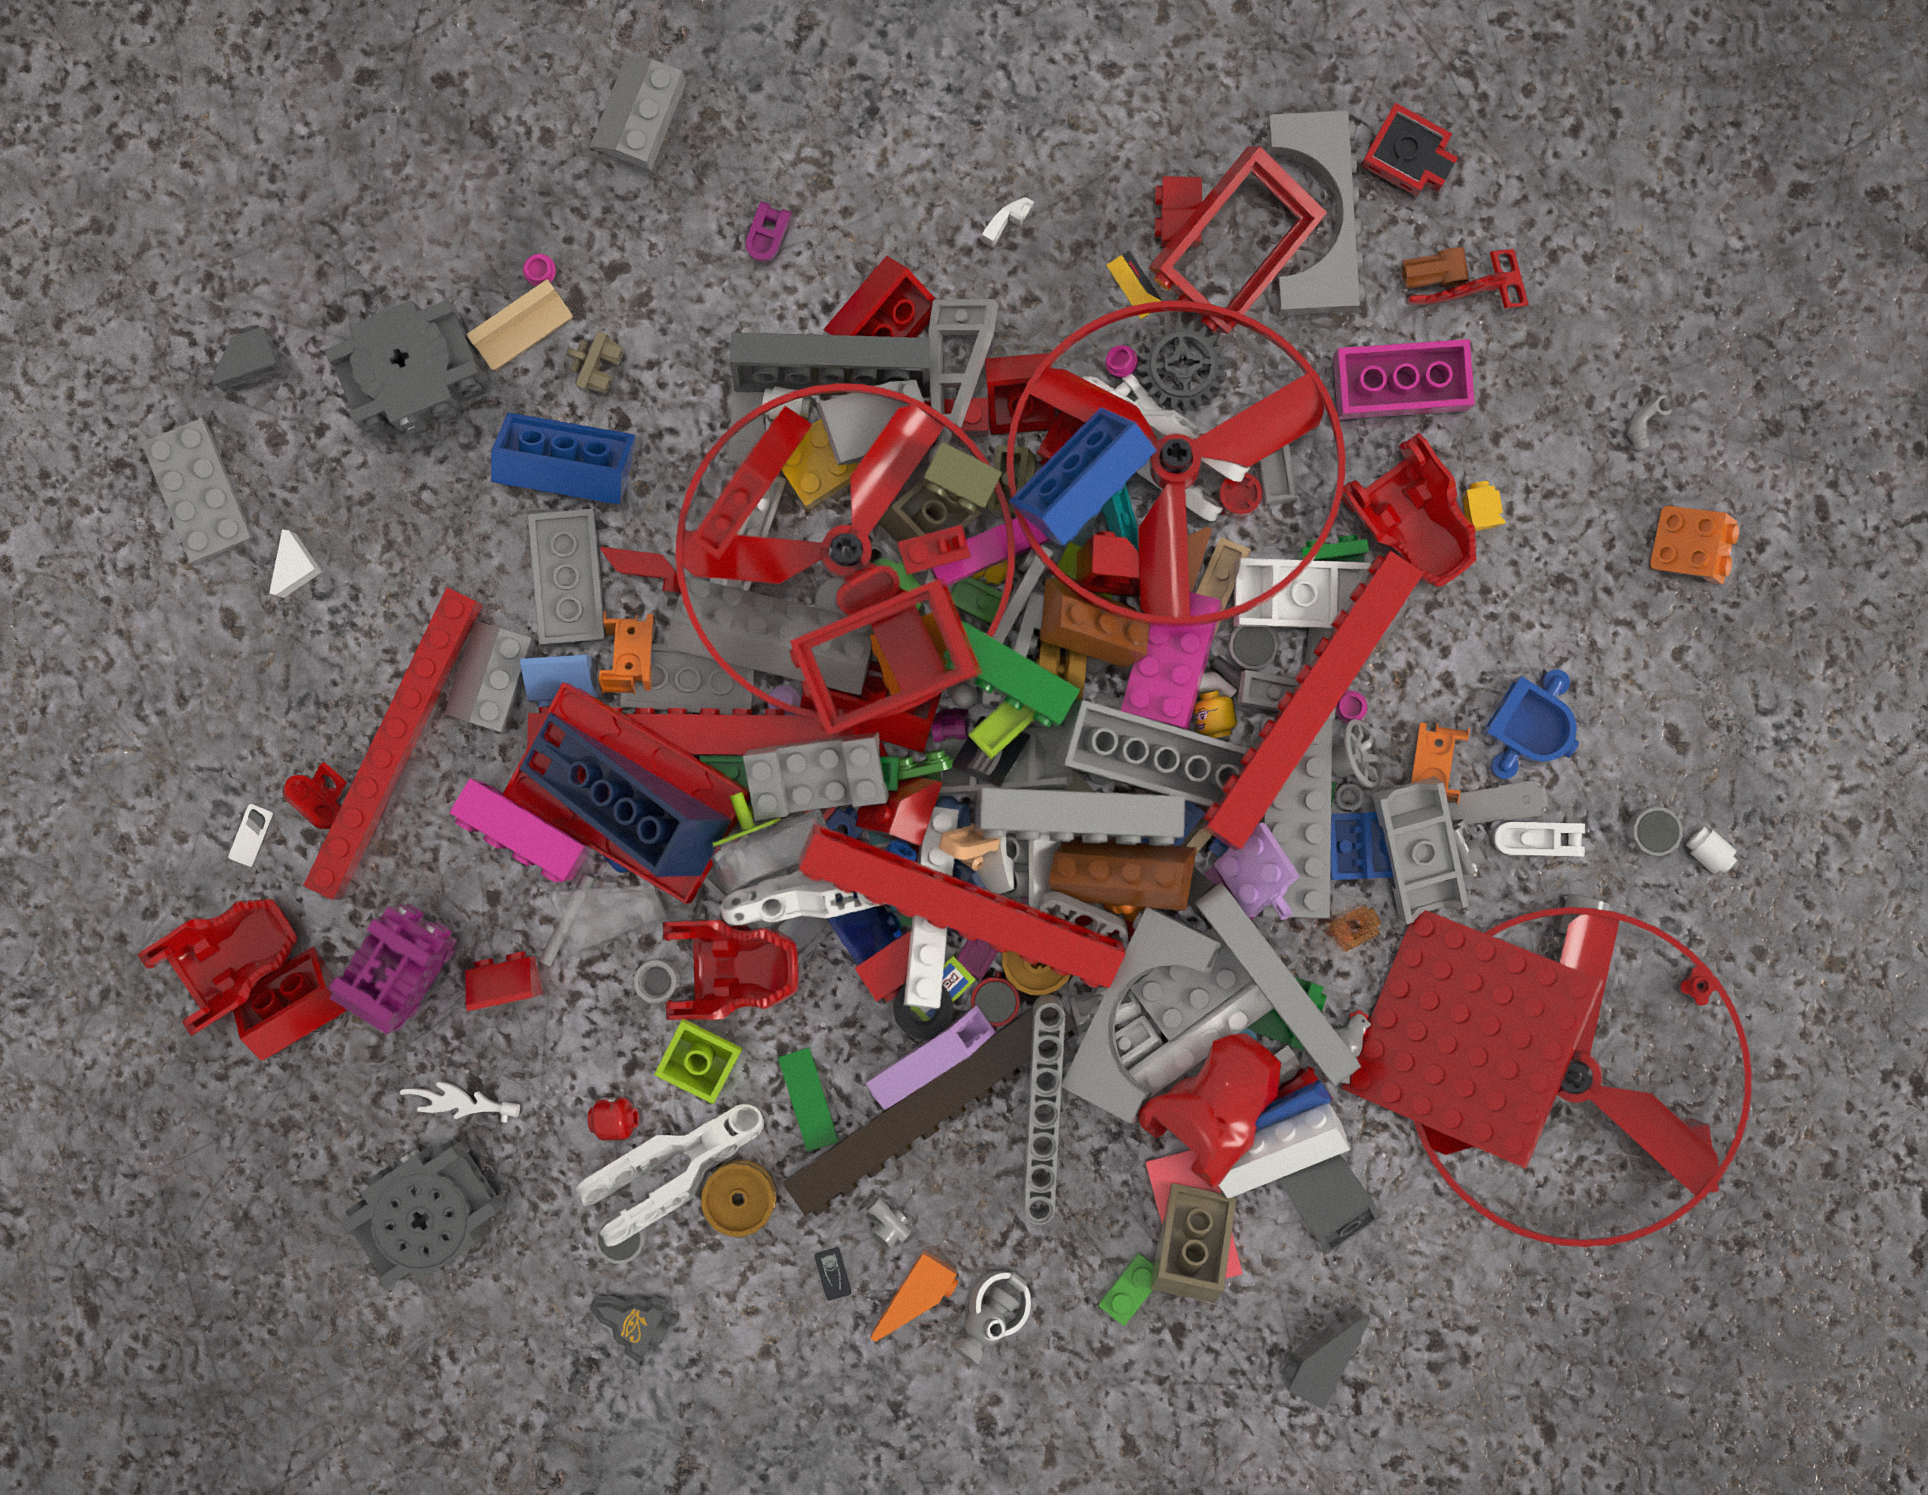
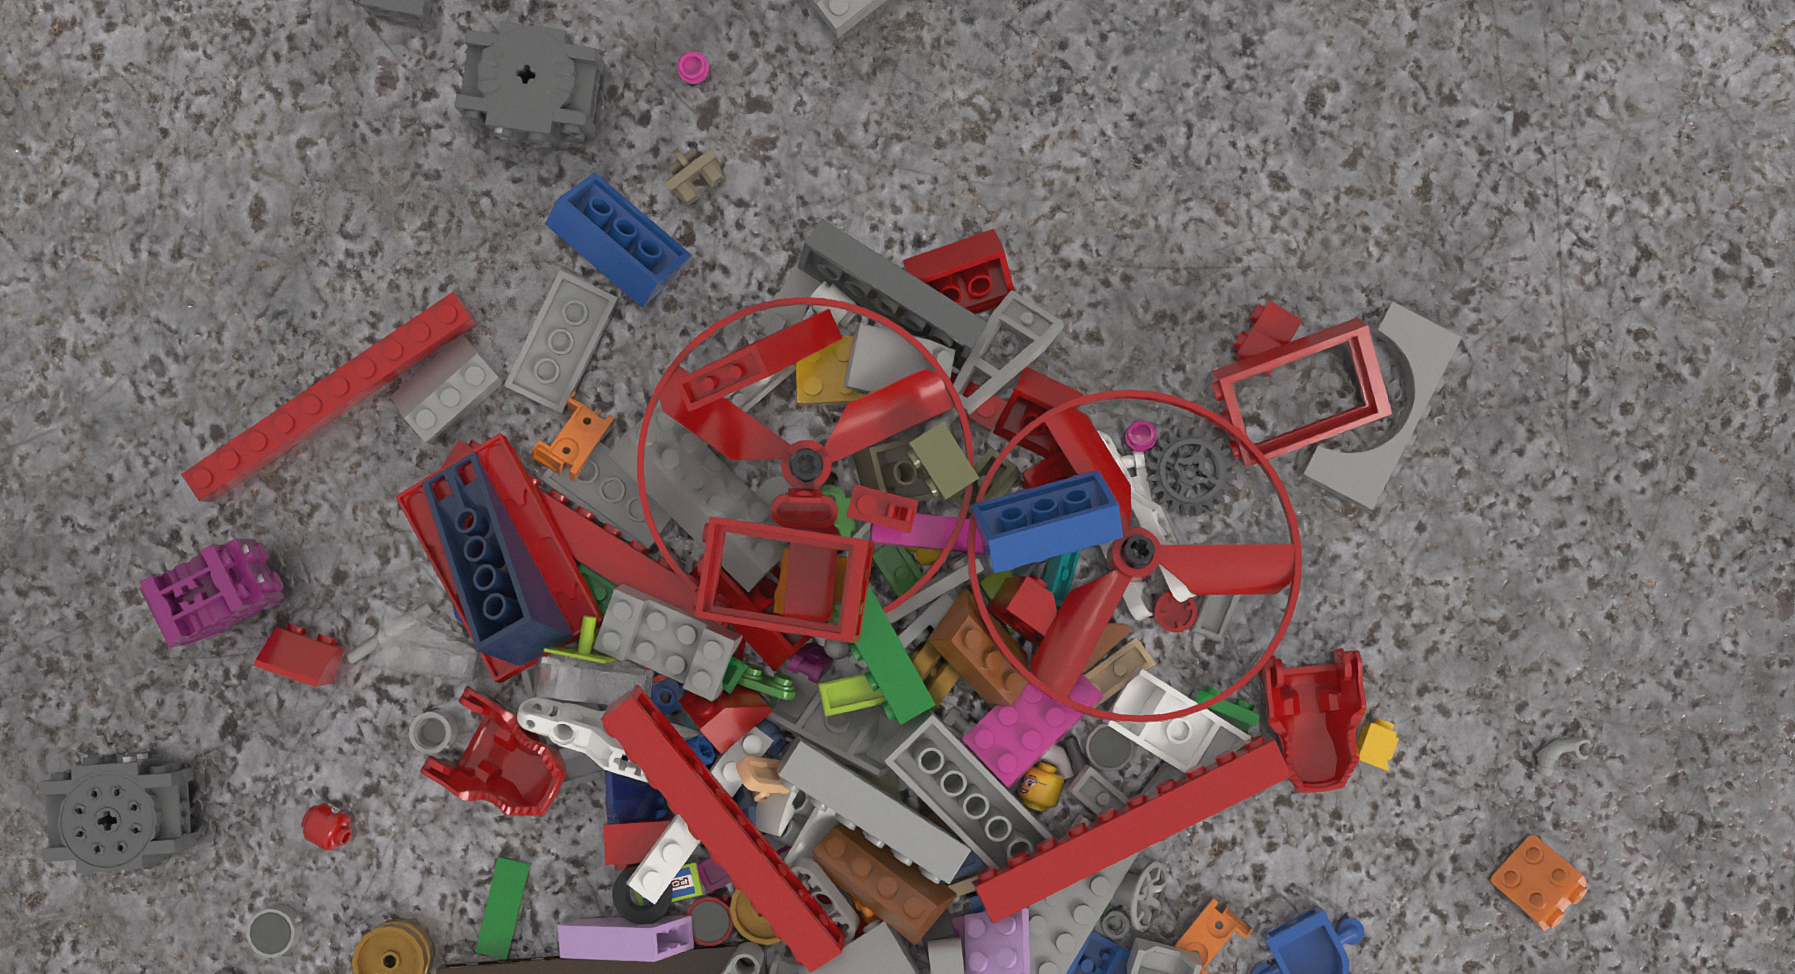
camera: 30 degrees right, 0 degrees up
red animal [137,899,298,1036] -> none
light grey plate [141,418,254,564] -> none
white sticker [228,804,273,867] -> none
red slope [233,946,347,1061] -> none
white slope [269,529,322,598] -> none
red bracket [282,762,347,829] -> none
white piece [400,1081,520,1122] -> none
dark pink brick [449,778,592,883] -> none
tan panel [466,279,573,371] -> none
medium blue slope [520,654,598,708] -> none
white piece [575,1104,764,1246] -> none
red piece [600,547,681,594] -> none
lime slope [654,1018,742,1104] -> none
magenta plate [745,201,792,263] -> none
lavender plate [768,685,801,715] -> none
black sticker [952,716,1030,787] -> none
white slope [982,197,1034,248] -> none
yellow sticker [1106,250,1162,319] -> none
dark pink brick [1333,339,1475,420] -> none
dark pink plate [1335,691,1367,723] -> none
piece [1360,103,1458,197] -> none
dark orange piece [1401,247,1470,289] -> none
red piece [1406,249,1529,309] -> none

